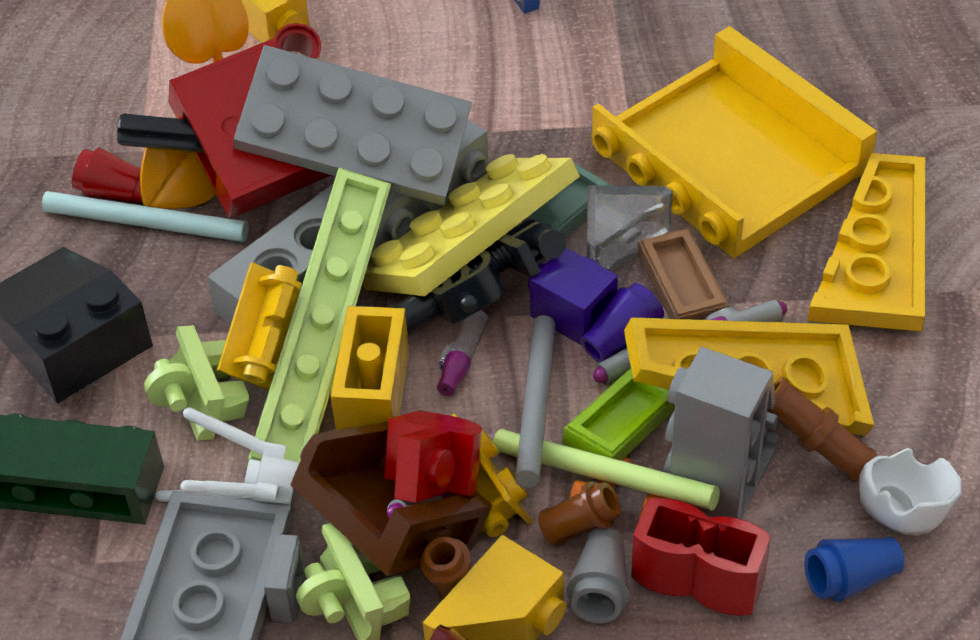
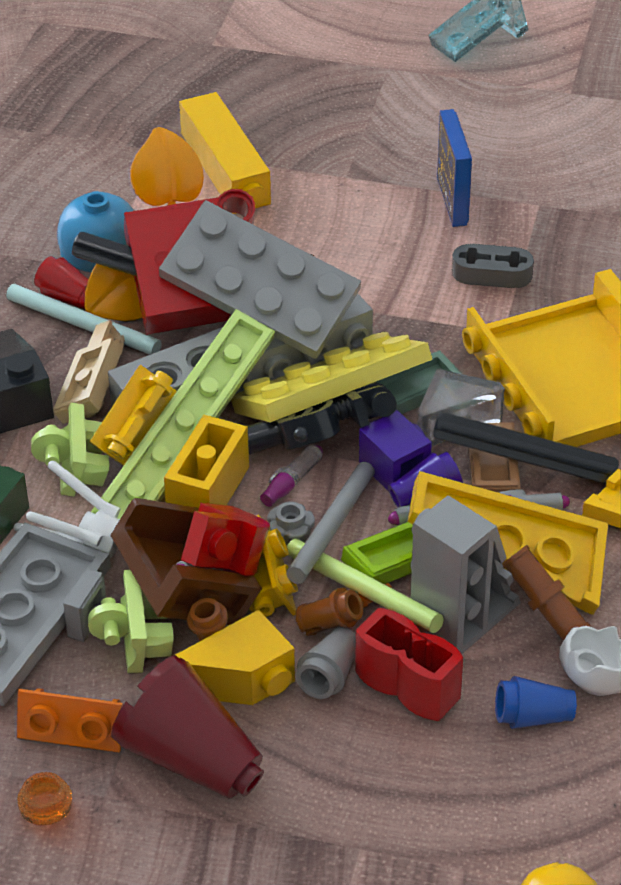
camera: 15 degrees right, 5 degrees down
none -> tan hinge [53,320,125,424]
none -> dark azure cylinder [57,191,135,272]
none -> light grey plate [267,502,315,545]
none -> black axle [433,412,619,484]
none -> dark grey beam [452,244,534,288]

